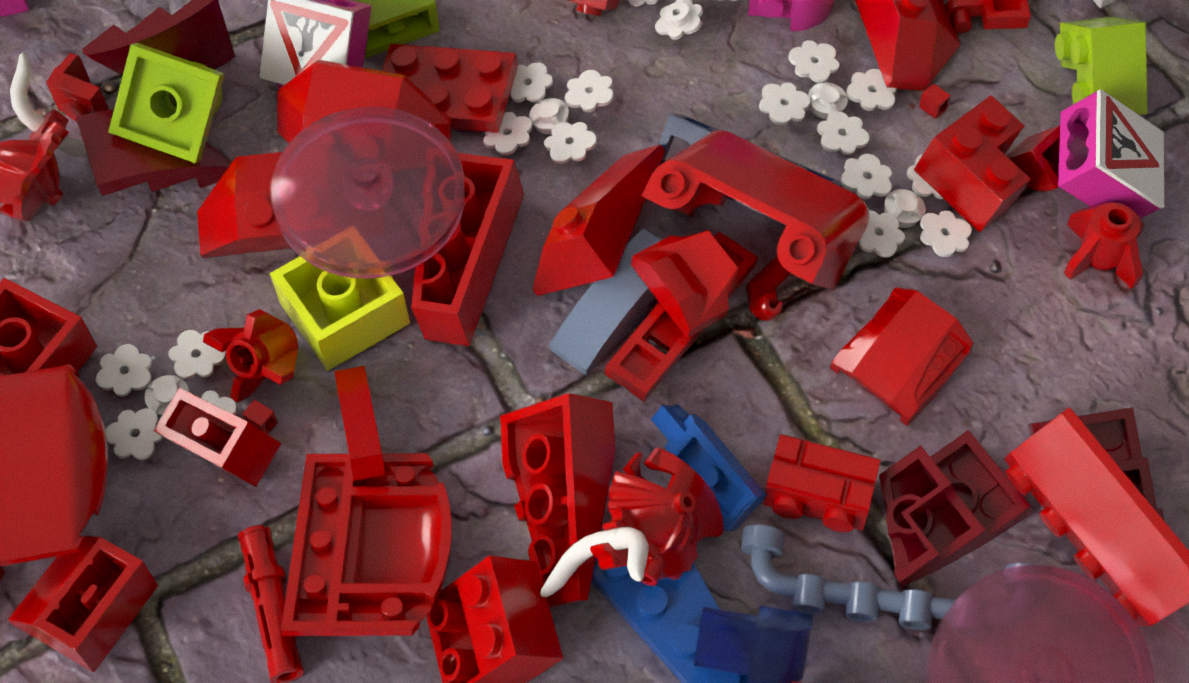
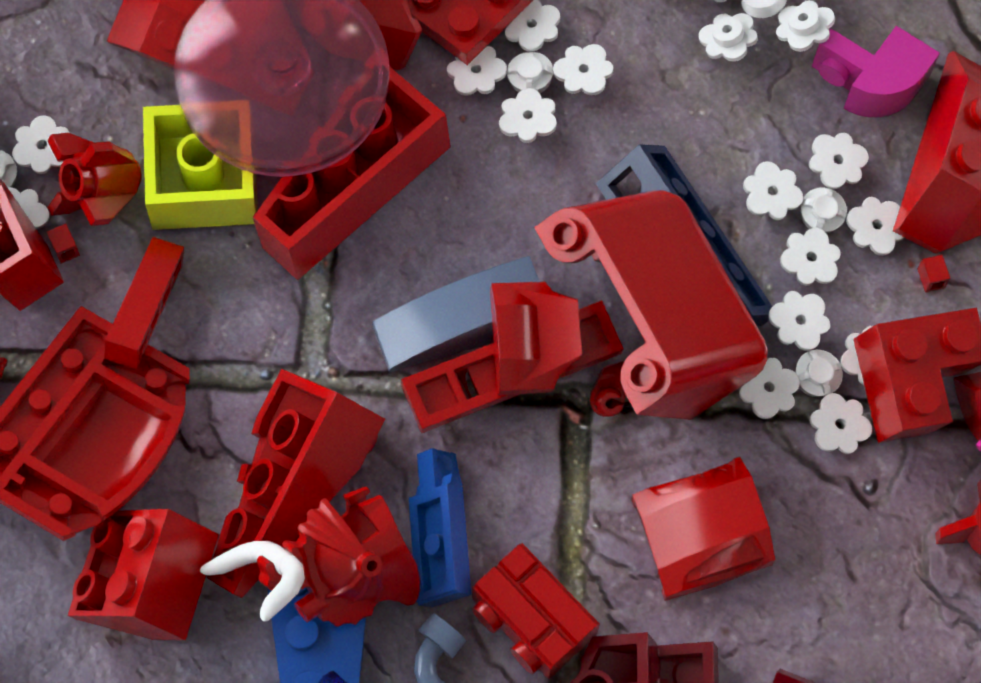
camera: 25 degrees right, 10 degrees up
red wedge [532,144,665,296] -> none

